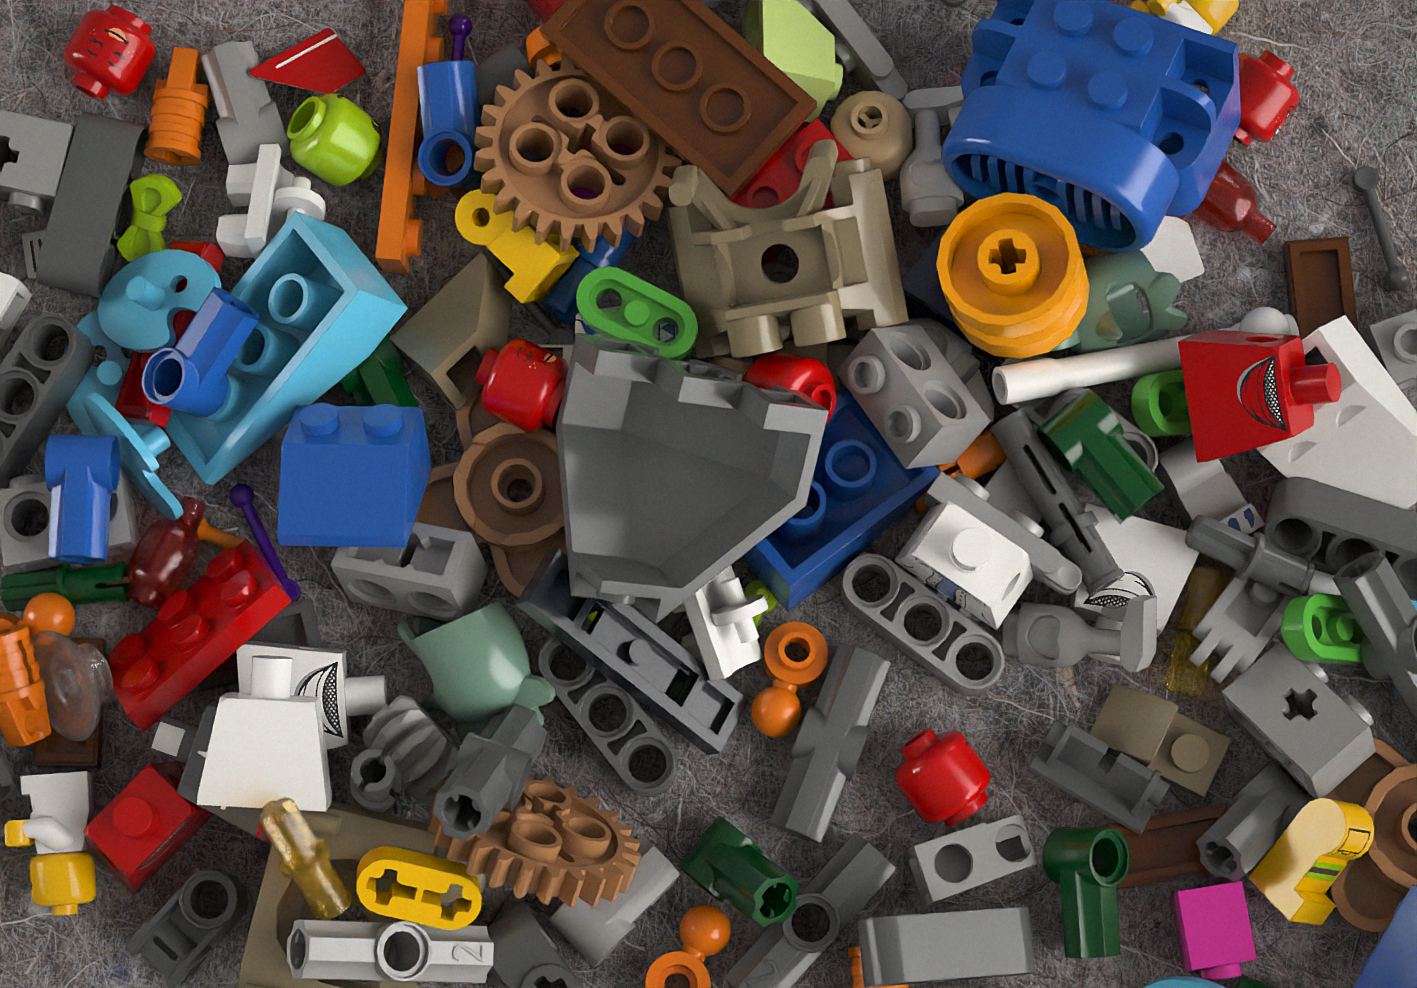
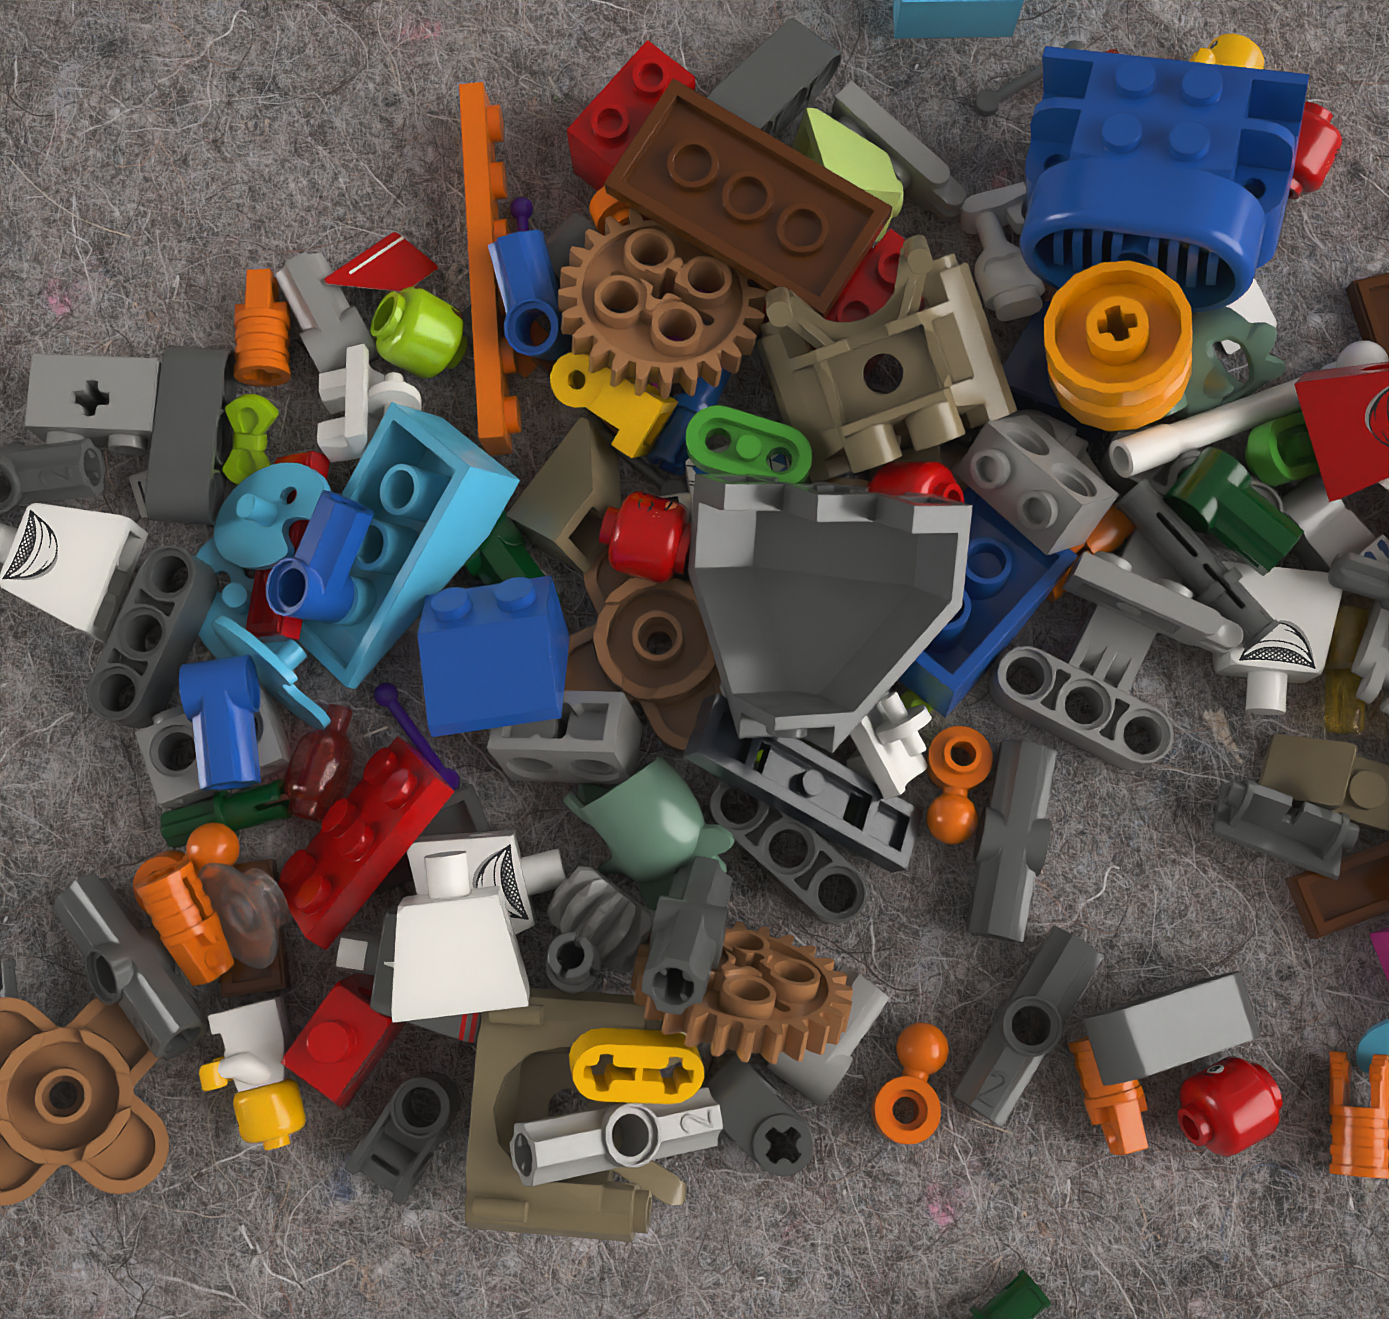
camera: 10 degrees left, 0 degrees up
red head [62,4,157,102] -> none
orange piece [194,517,254,549] -> none
clear yellow axle [259,796,352,920] -> none
dark green piece [677,816,799,928] -> none
tan head [830,90,913,183] -> none
white torso [895,501,1033,630] -> none
red head [895,727,990,827] -> none
light grey leg [903,814,1038,909] -> none
light grey piece [1002,595,1157,672] -> none
dark green piece [1042,827,1130,959] -> none
clear red plant [1191,160,1277,245] -> none

